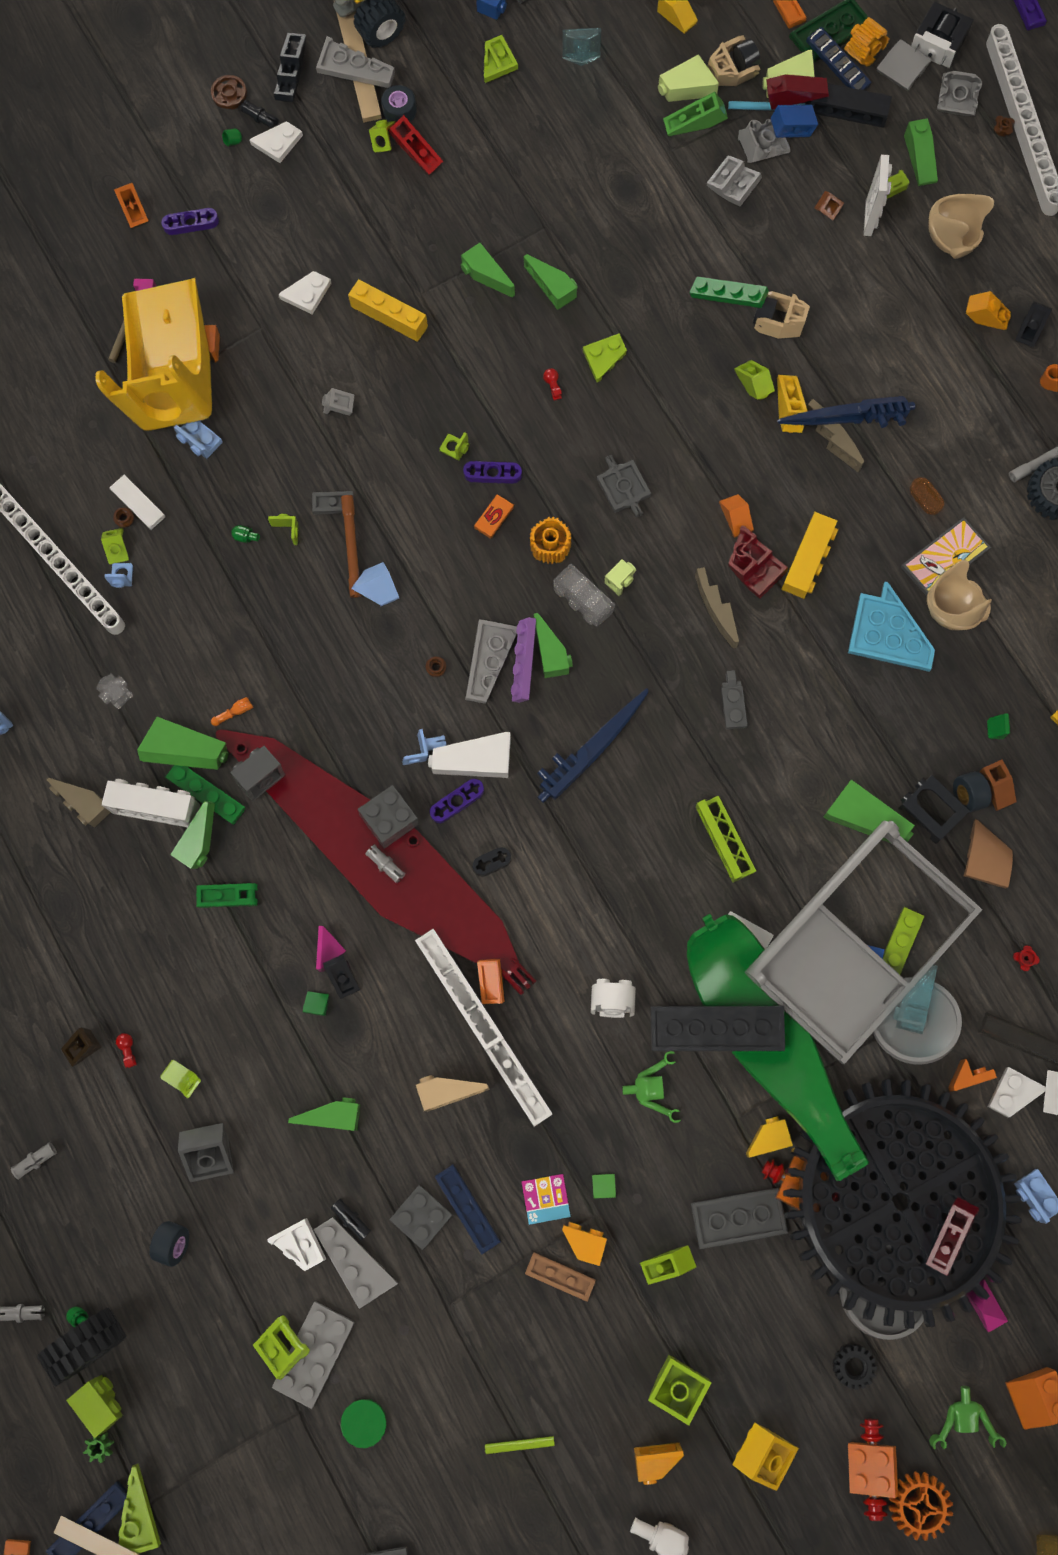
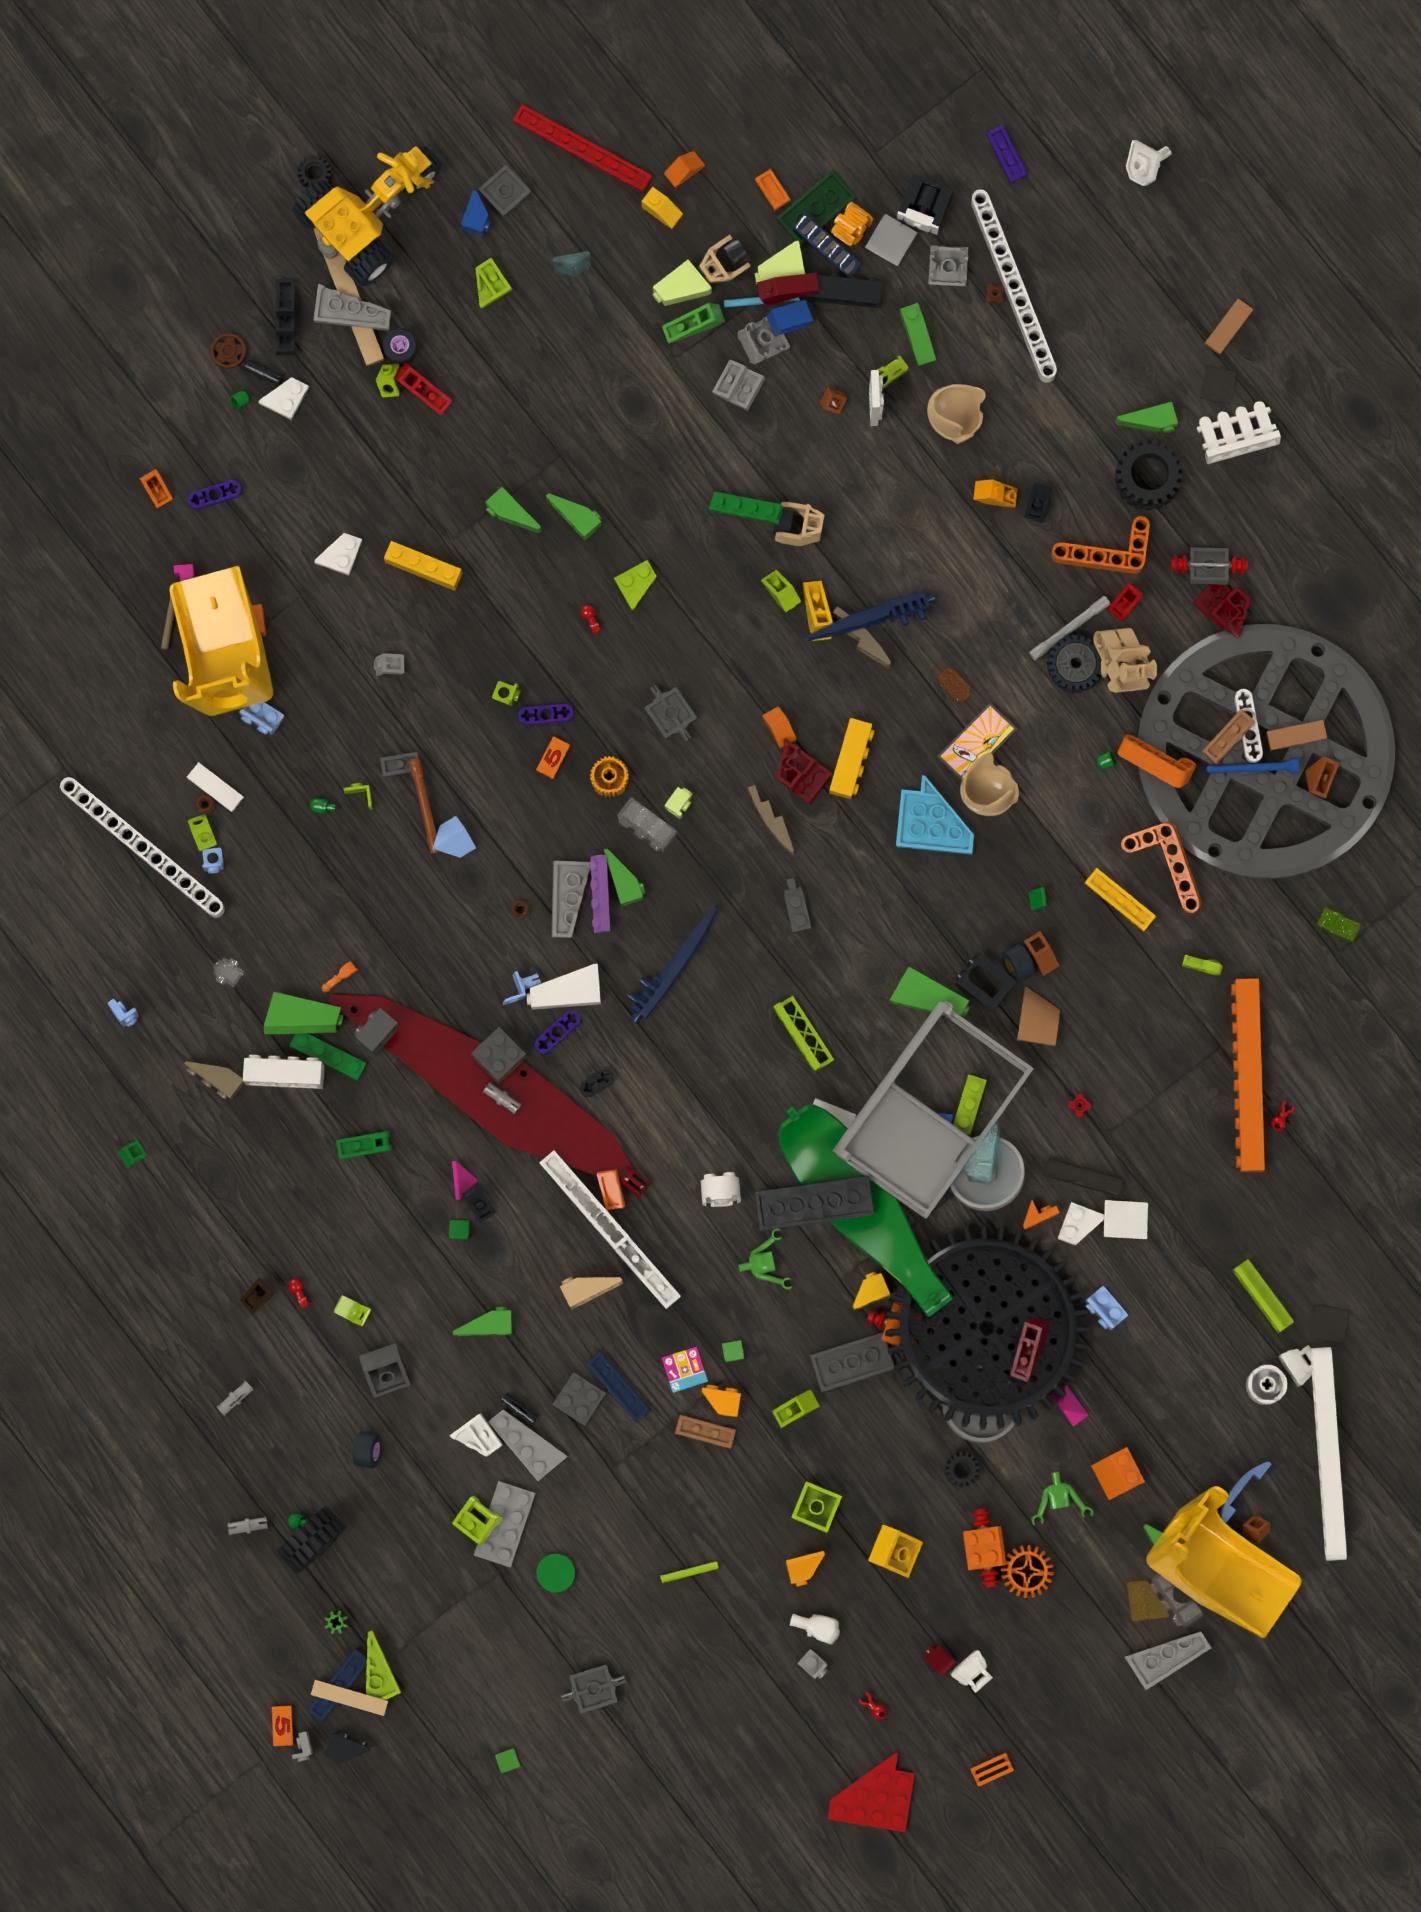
camera: 10 degrees left, 5 degrees up
lime slope [66,1375,123,1438] -> none
bright green slope [170,801,215,869] -> none

